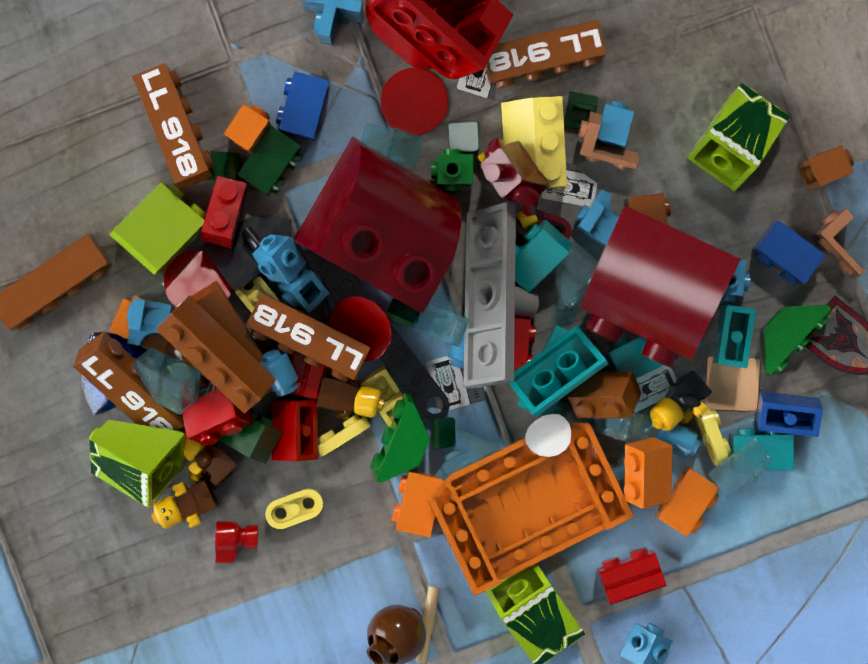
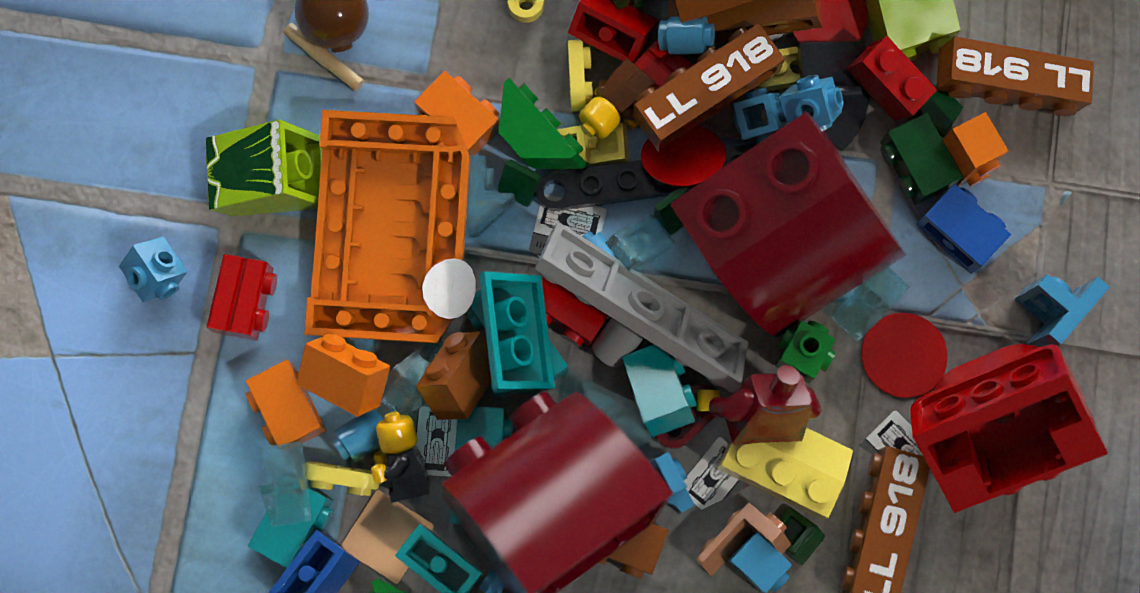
camera: 120 degrees right, 10 degrees down
slope [448,121,479,153] -> none

